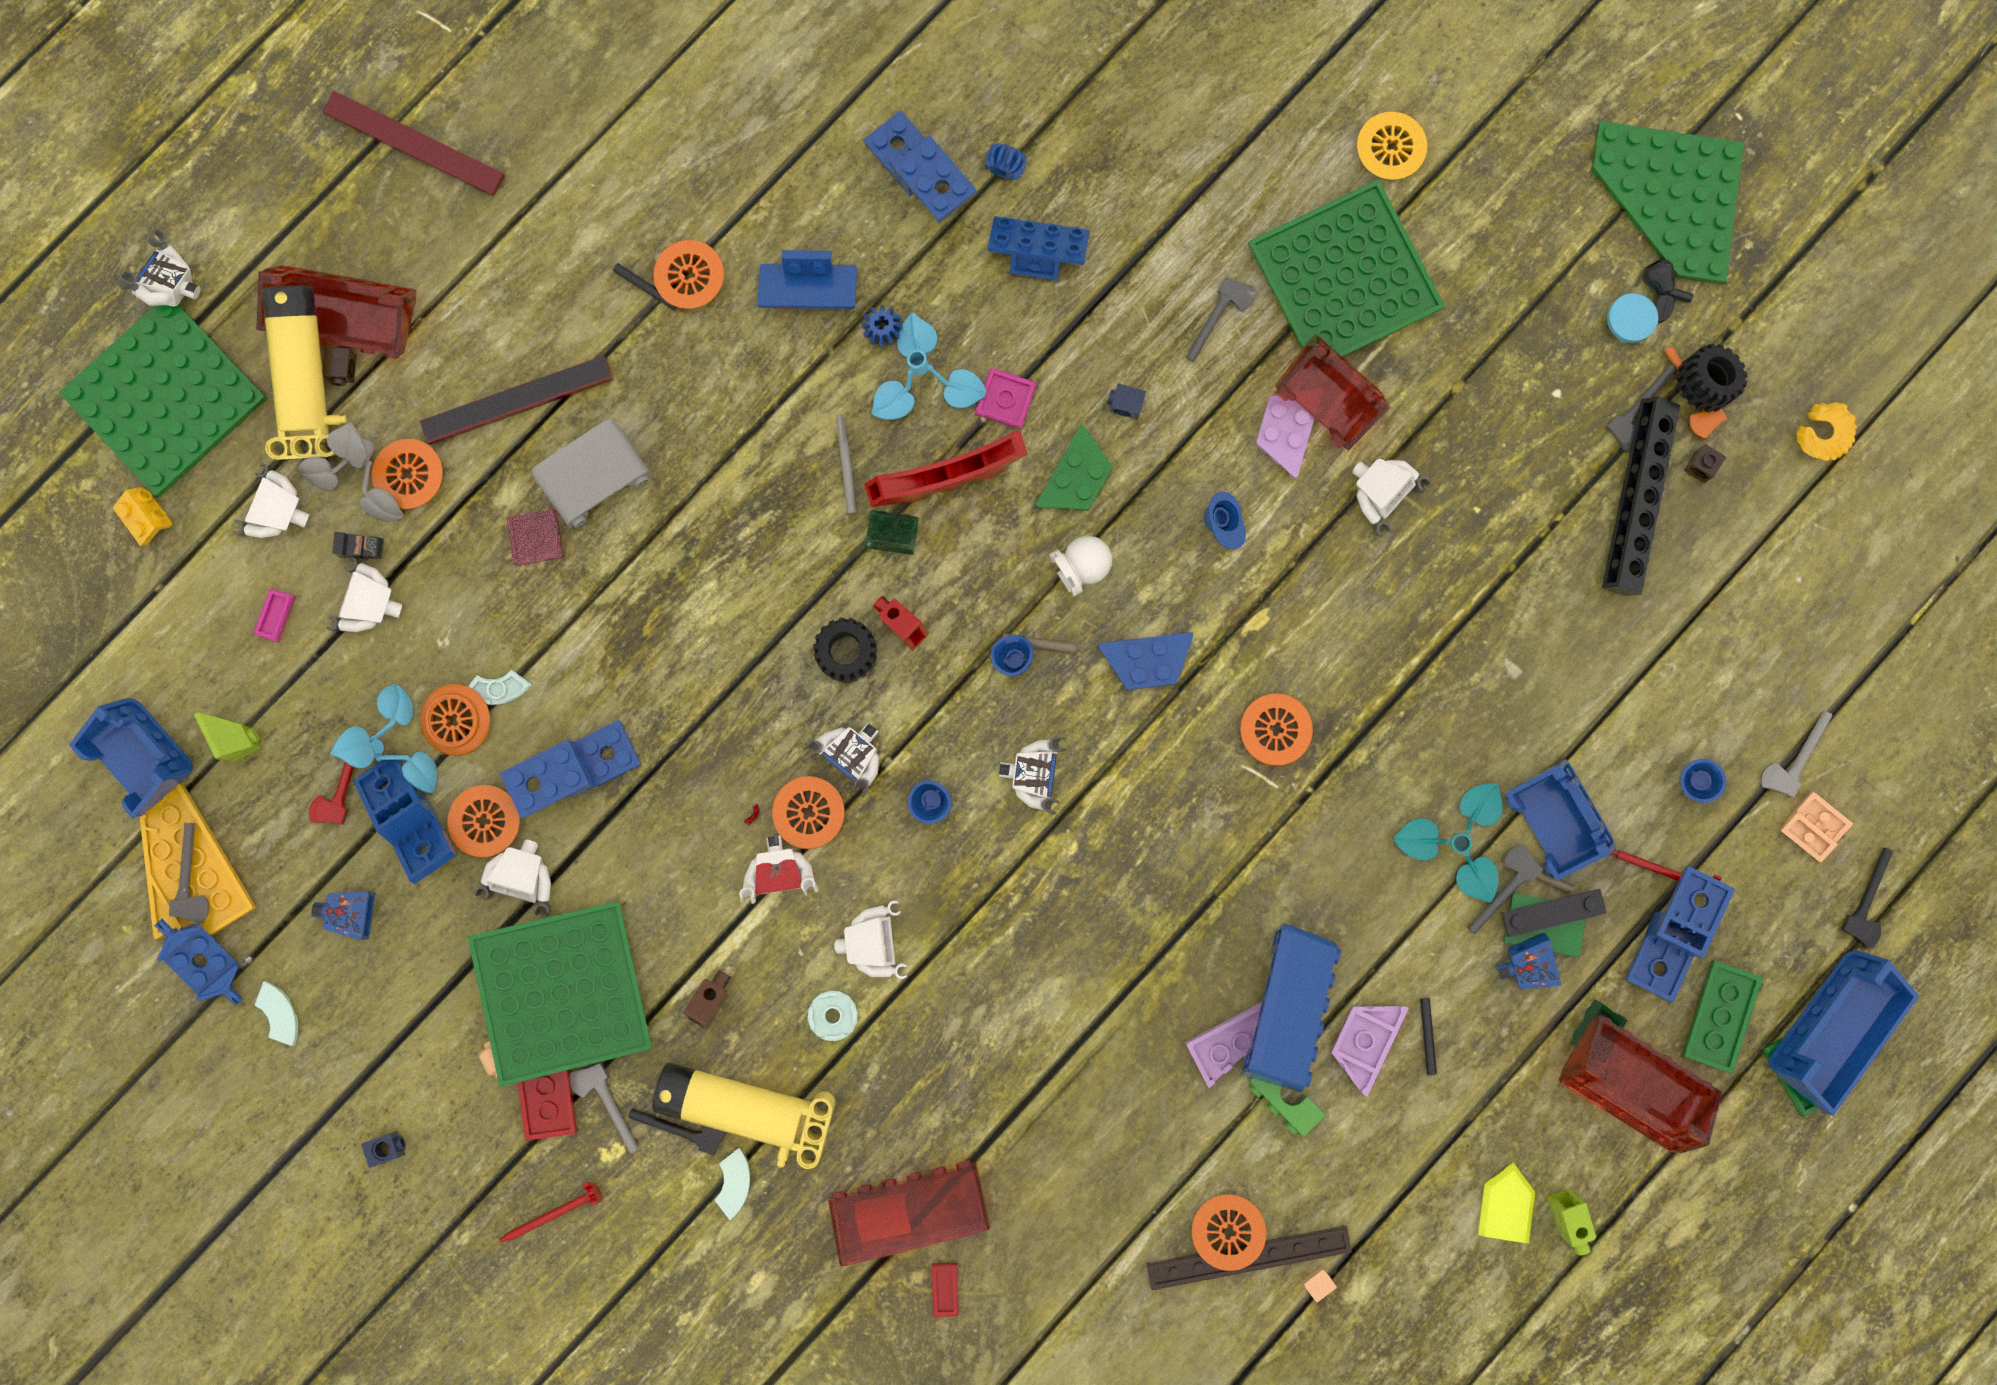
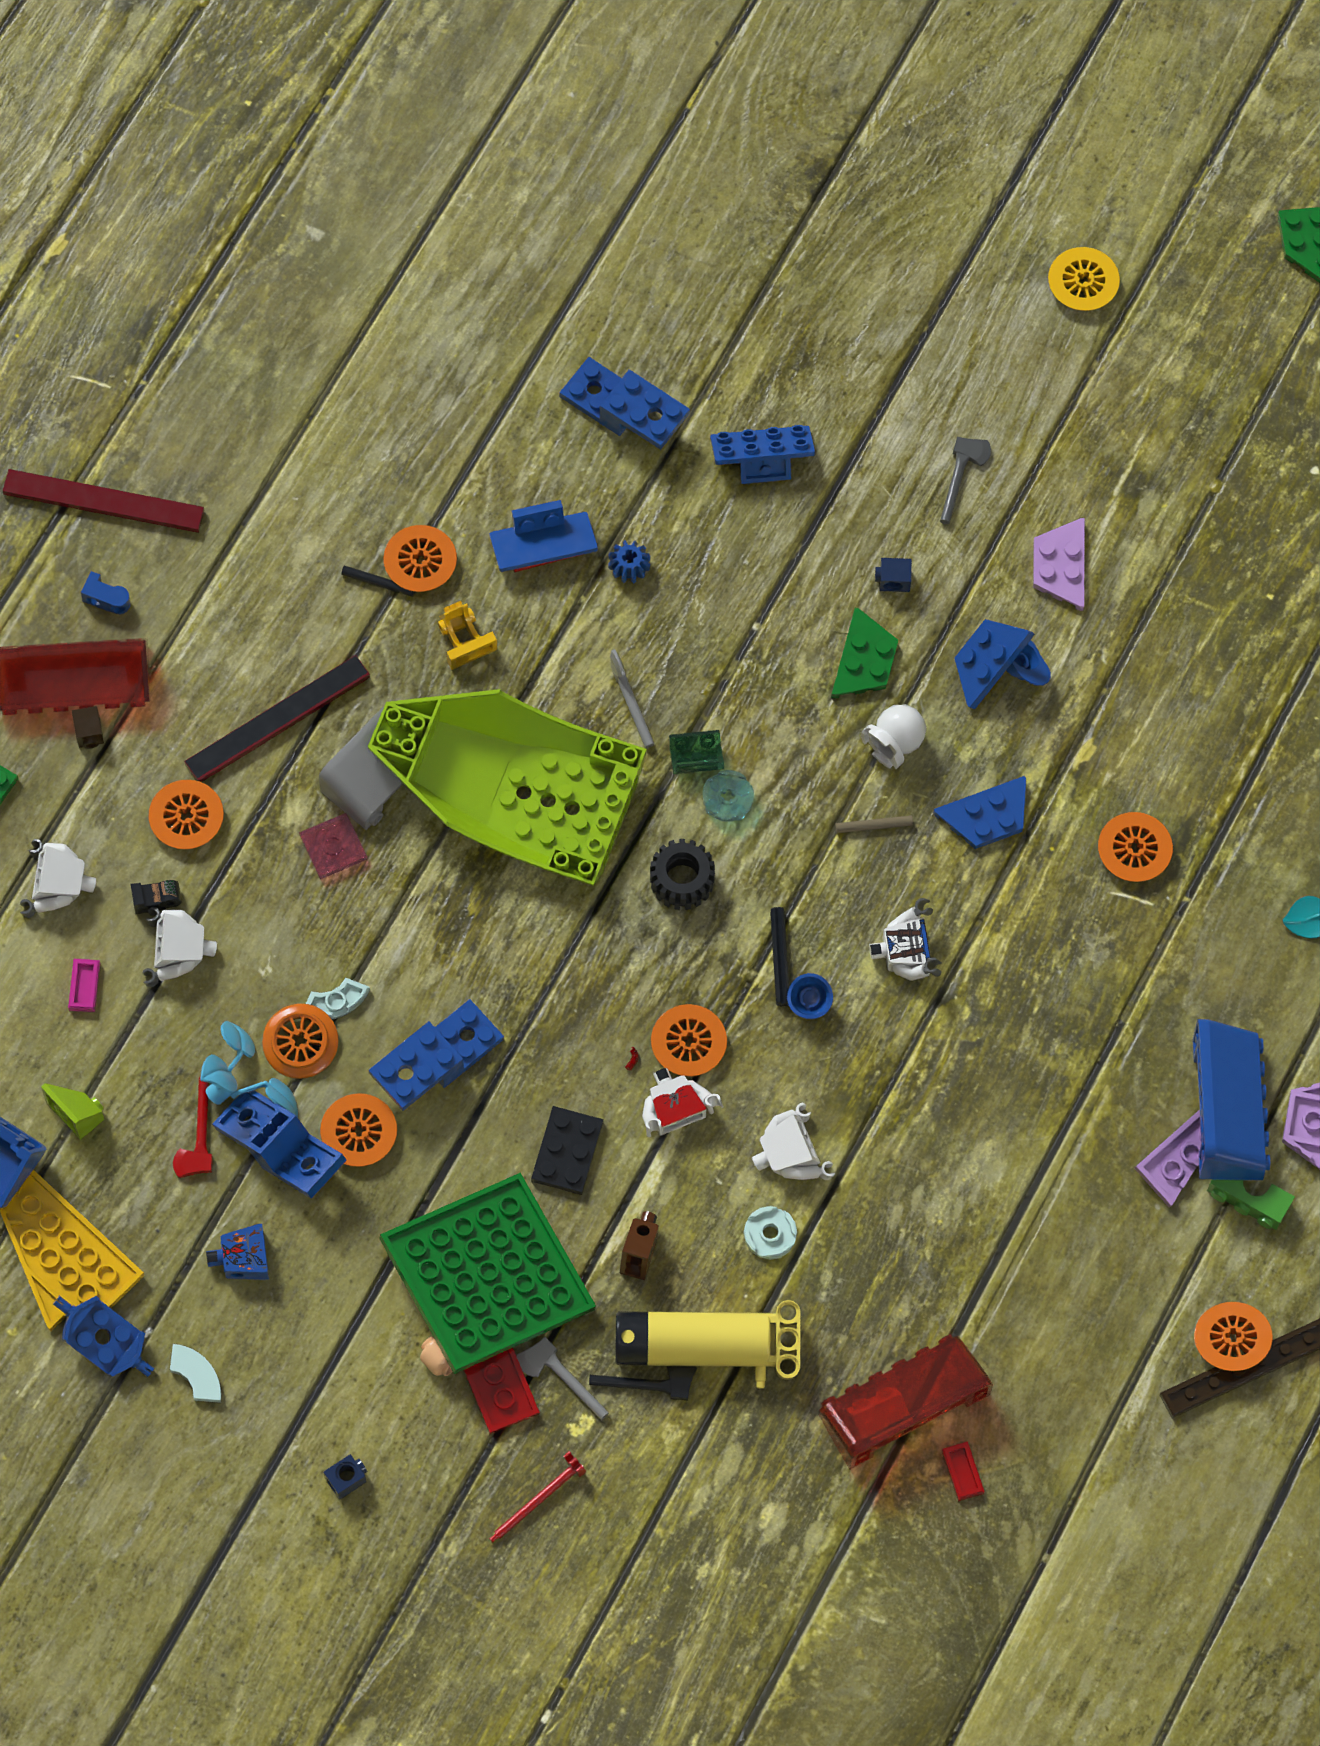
camera: 20 degrees left, 15 degrees down
dark grey piece [169,823,209,924] -> none
light yellow piece [262,285,347,460] -> none
light grey plant [298,422,405,521] -> none
white torso [474,840,551,916] -> none
light aqua tile [715,1147,751,1220] -> none
torso [803,722,879,797] -> none
red arch [864,431,1028,507] -> none
medium azure plant [872,313,986,420] -> none
red torso [873,596,929,651] -> none
dark pink tile [975,368,1037,430] -> none
blue gear [985,143,1027,181] -> none
blue helmet [990,635,1033,677] -> none
green plate [1248,179,1445,372] -> none
clear red windscreen [1275,334,1390,451] -> none
white torso [1353,459,1431,537] -> none
none -> blue leg [81,571,130,614]
none -> lime piece [368,689,647,886]
none -> yellow tile [437,601,497,670]
none -> black plate [531,1106,604,1195]
none -> clear light blue plate [702,770,754,821]
none -> black axle [770,907,789,1006]
none -> blue wing [954,619,1035,709]

